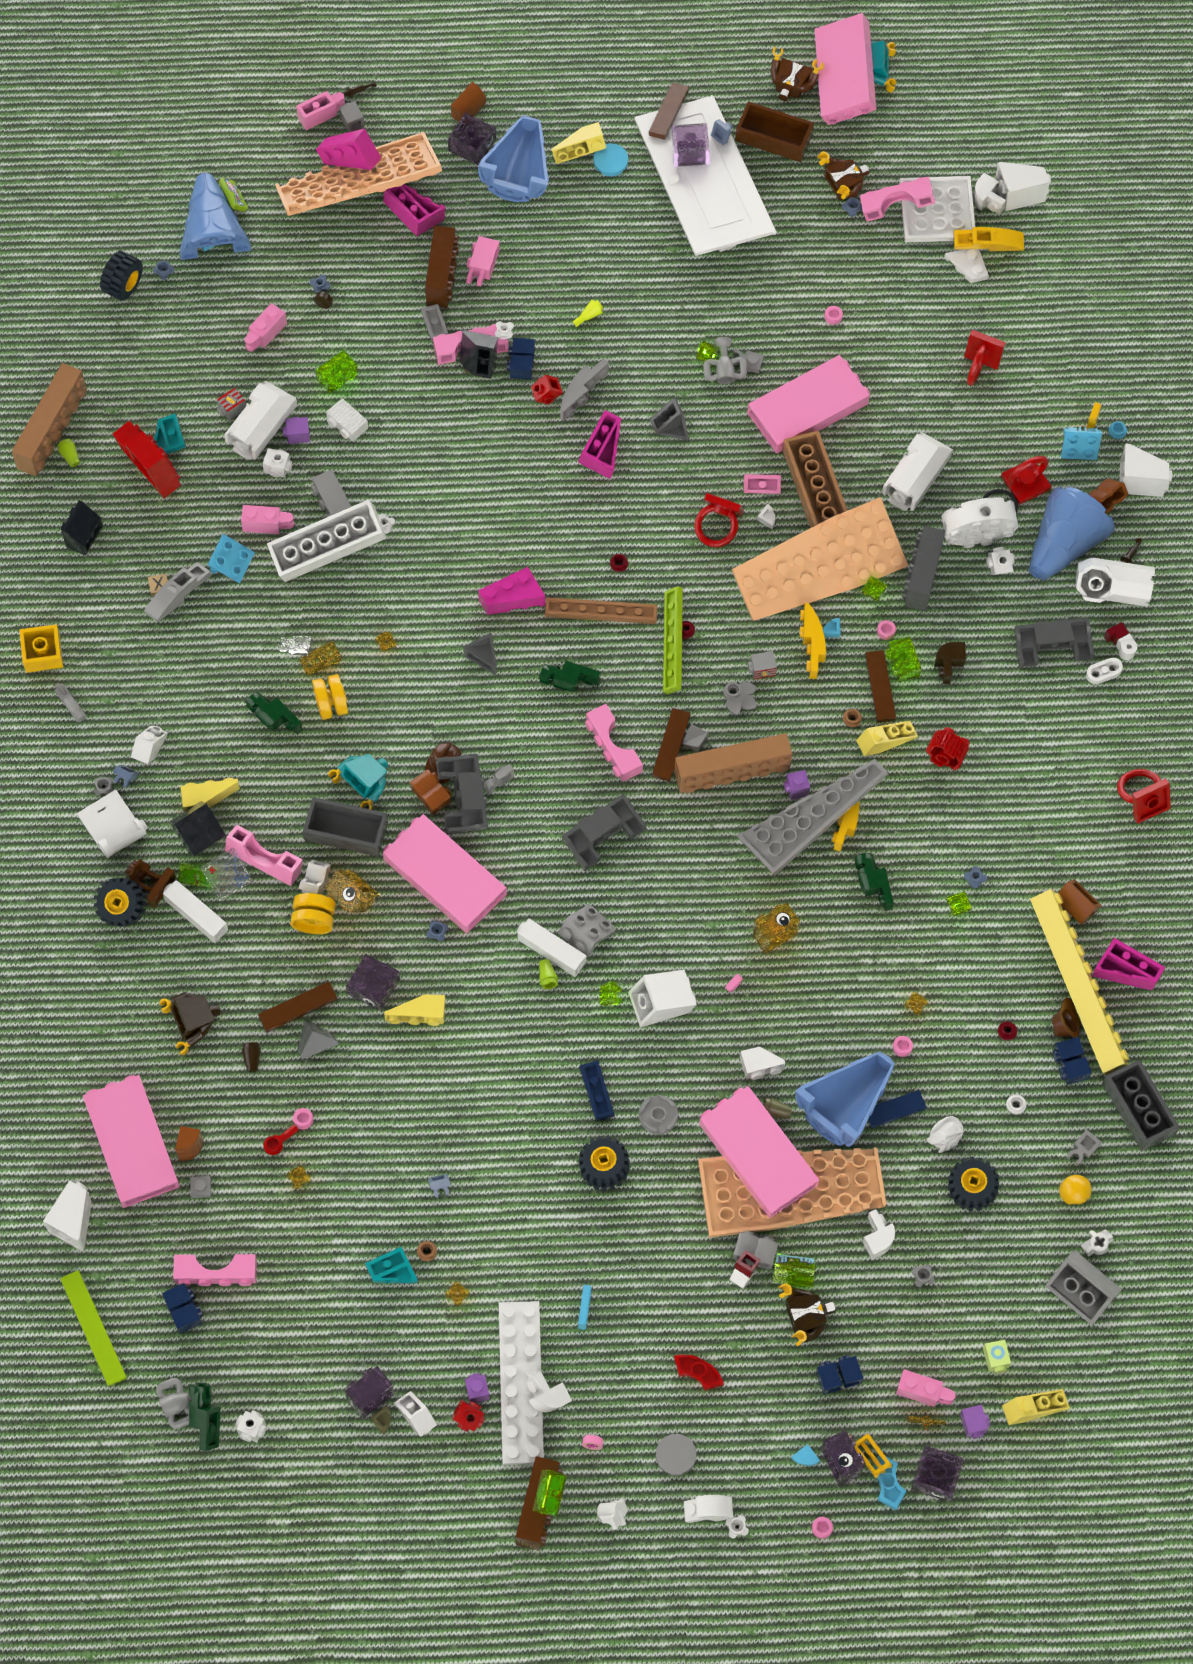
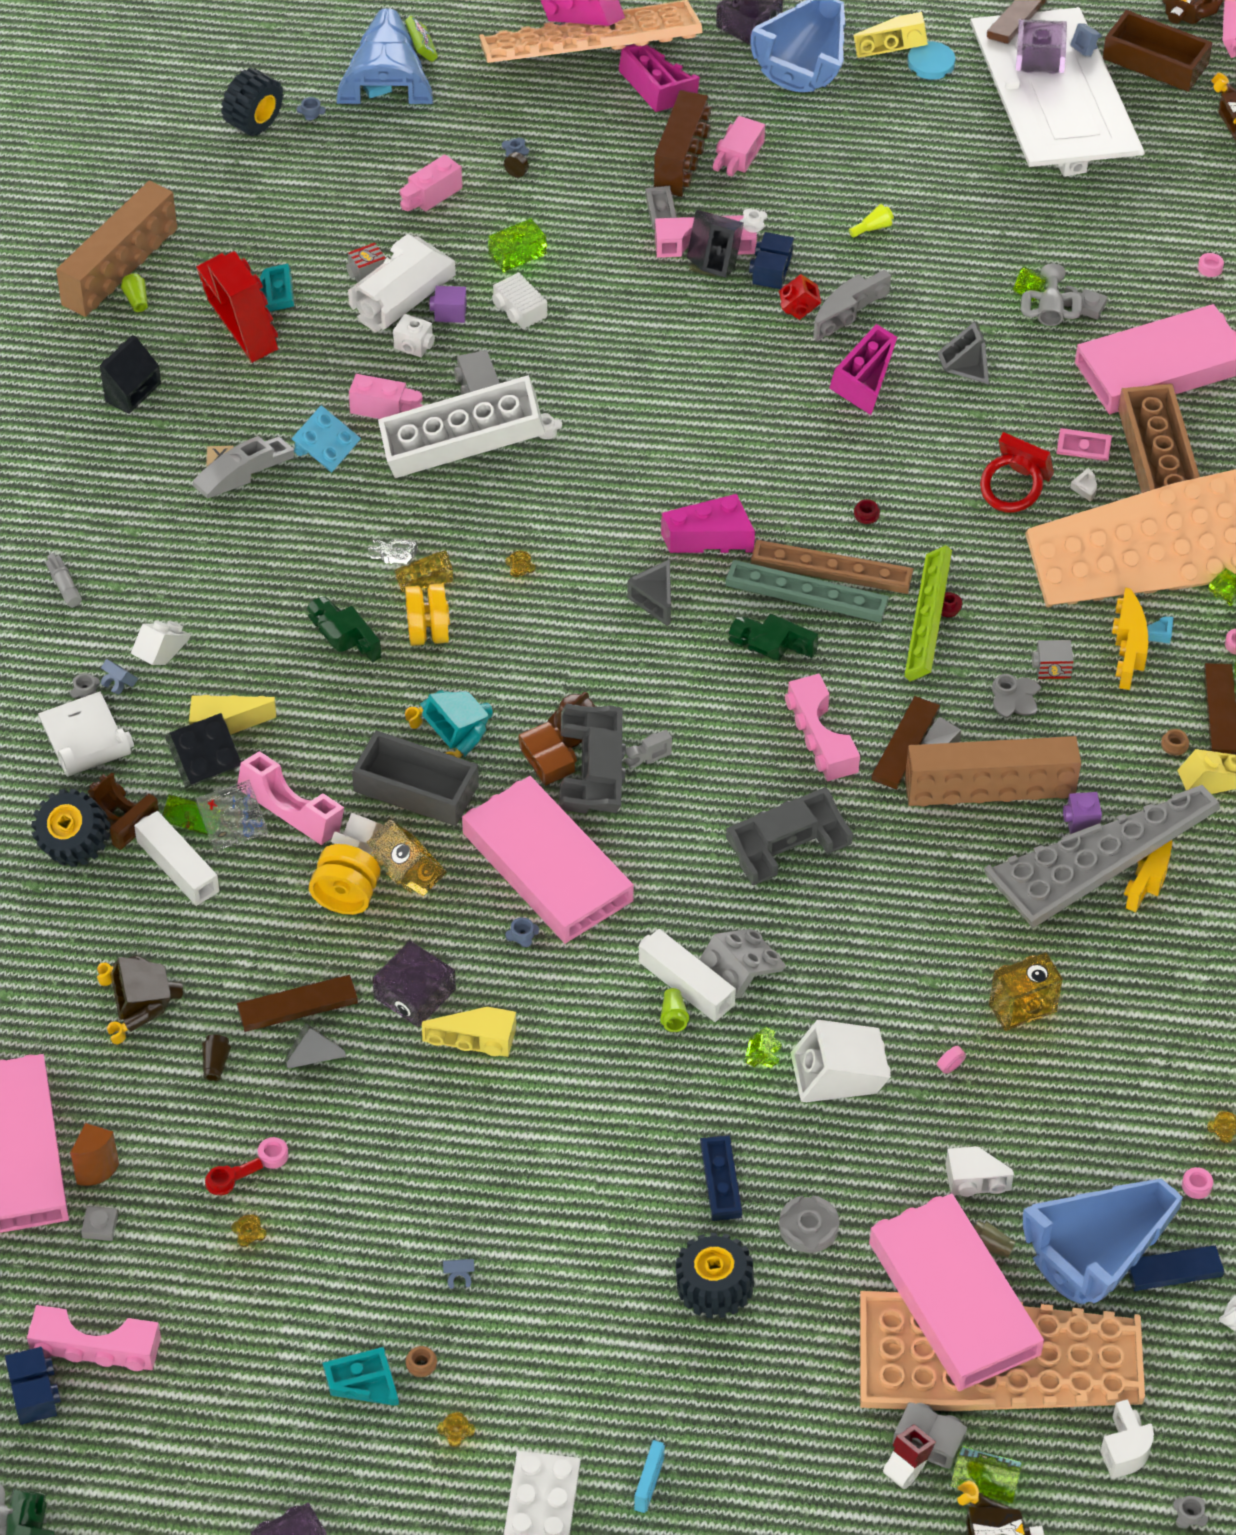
camera: 10 degrees right, 15 degrees down
yellow brick [19,624,64,673] -> none
dark green plate [854,853,894,911] -> none
none -> sand green plate [725,560,889,623]

